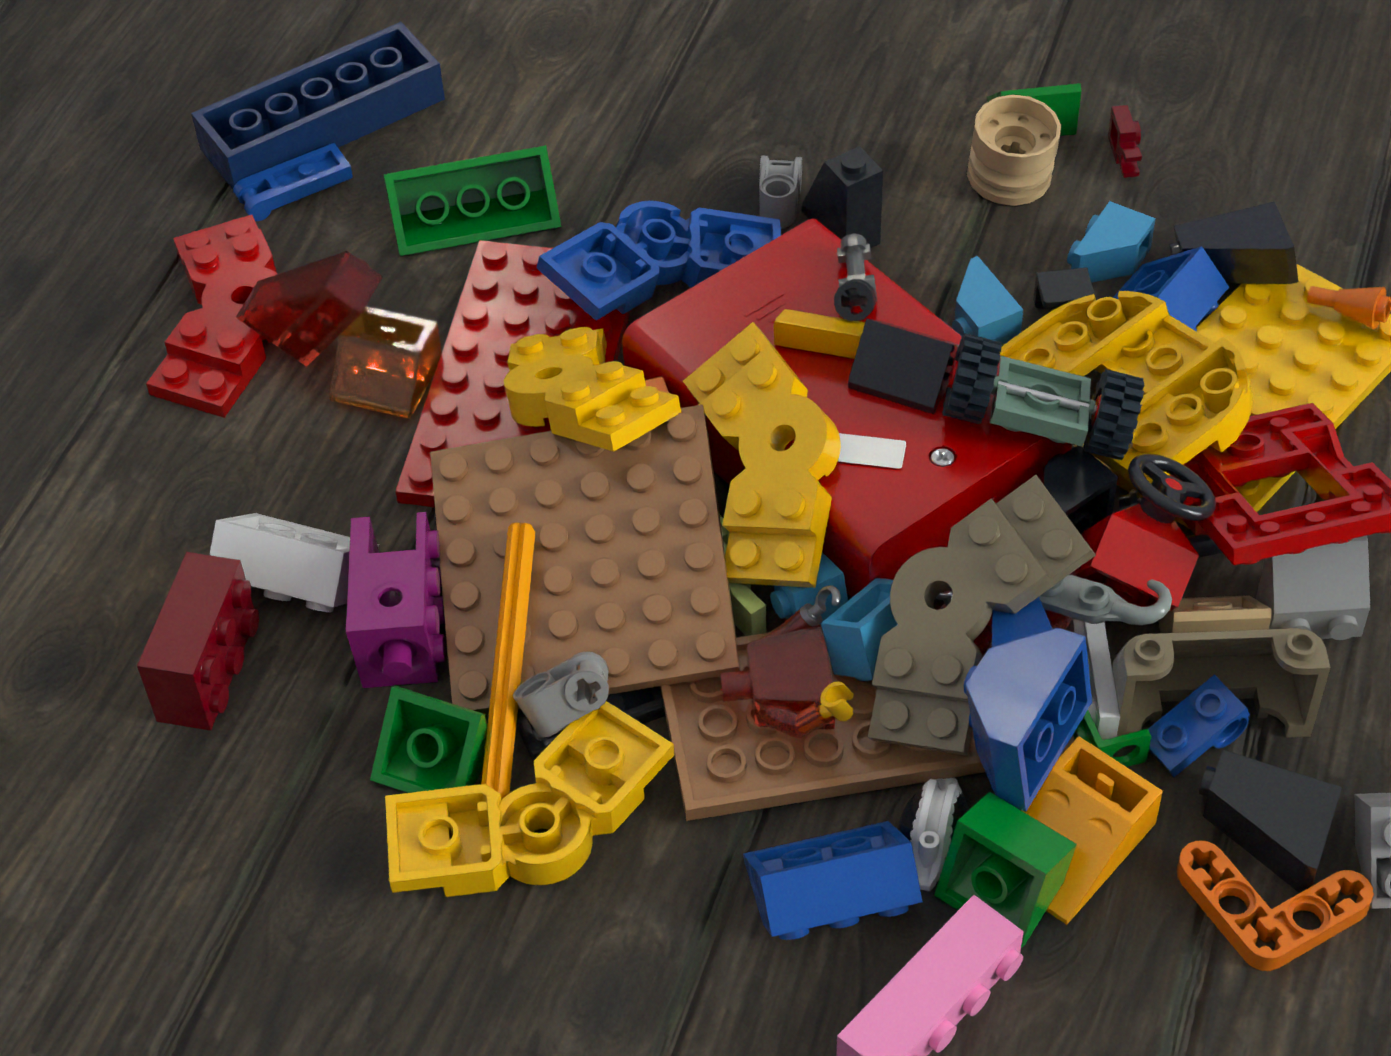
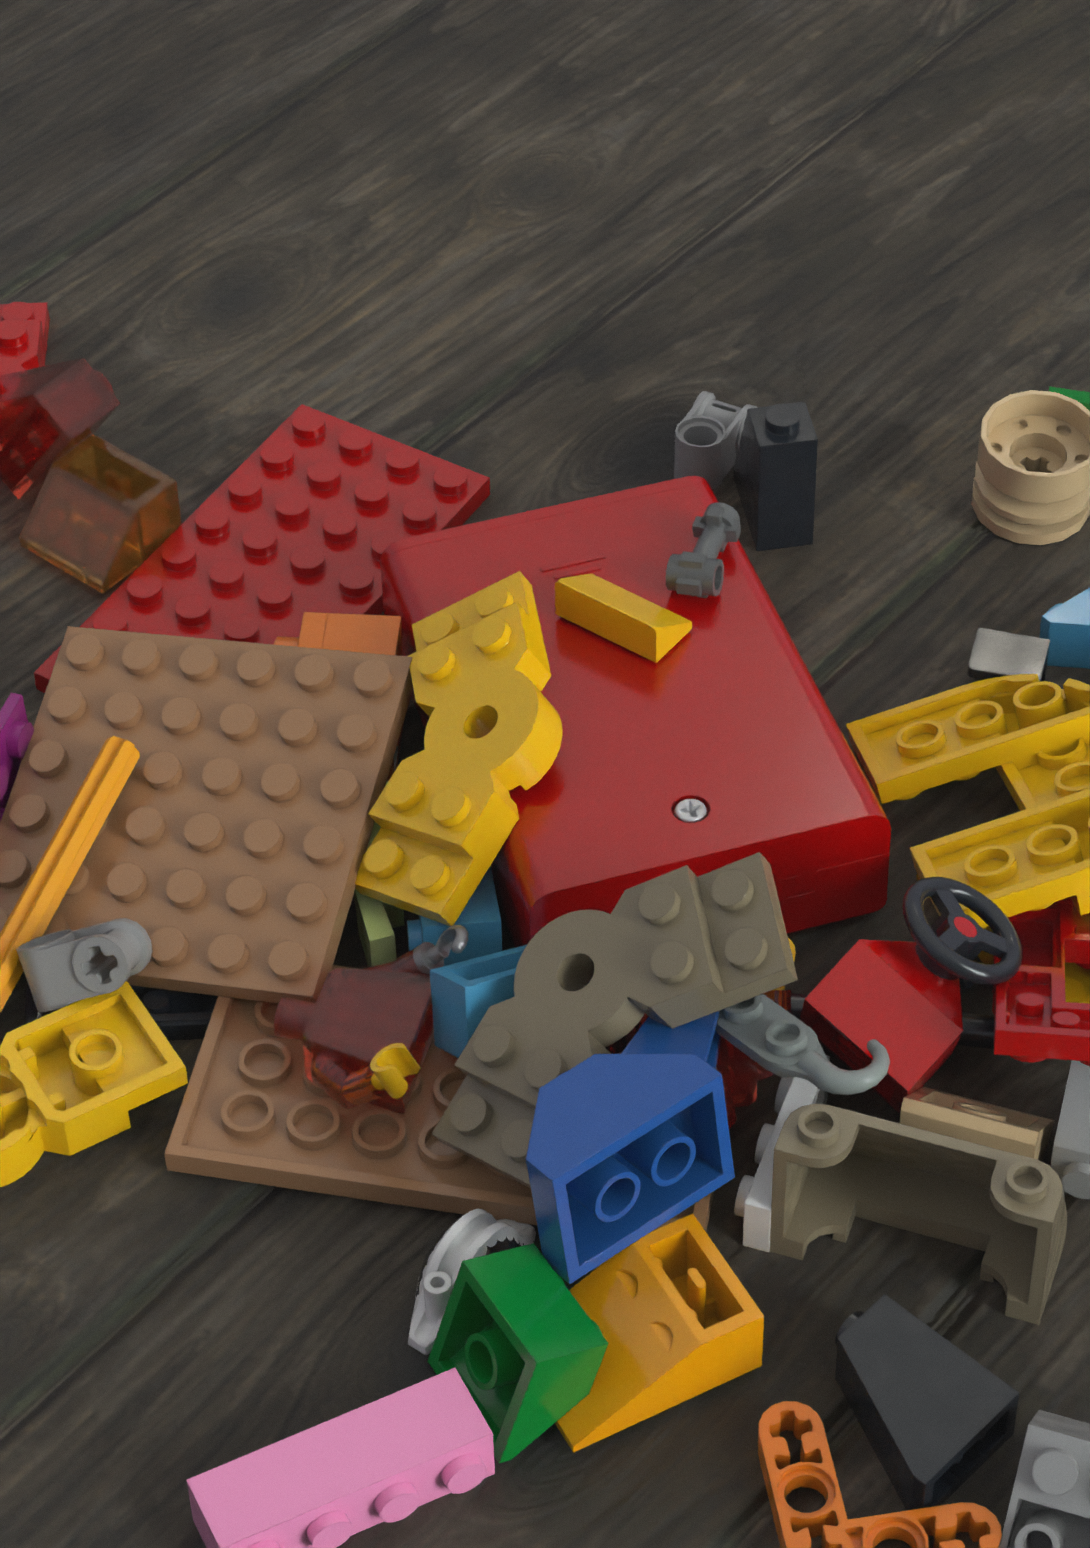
camera: 20 degrees right, 5 degrees down
dark blue brick [191,22,445,189] -> none
blue plate [233,143,353,221] -> none
green slope [383,145,562,256] -> none
yellow plate [504,327,681,452] -> none
blue plate [536,201,781,320] -> none
blue slope [743,821,923,940] -> none
black bush [834,279,876,322] -> none
white sticker [837,433,906,469] -> none
black slope [848,319,960,414] -> none
plate [942,333,1144,460] -> none
dark azure slope [952,256,1023,346] -> none
black slope [1043,445,1118,535] -> none
green bracket [1073,710,1152,767] -> none
blue plate [1148,674,1250,778] -> none

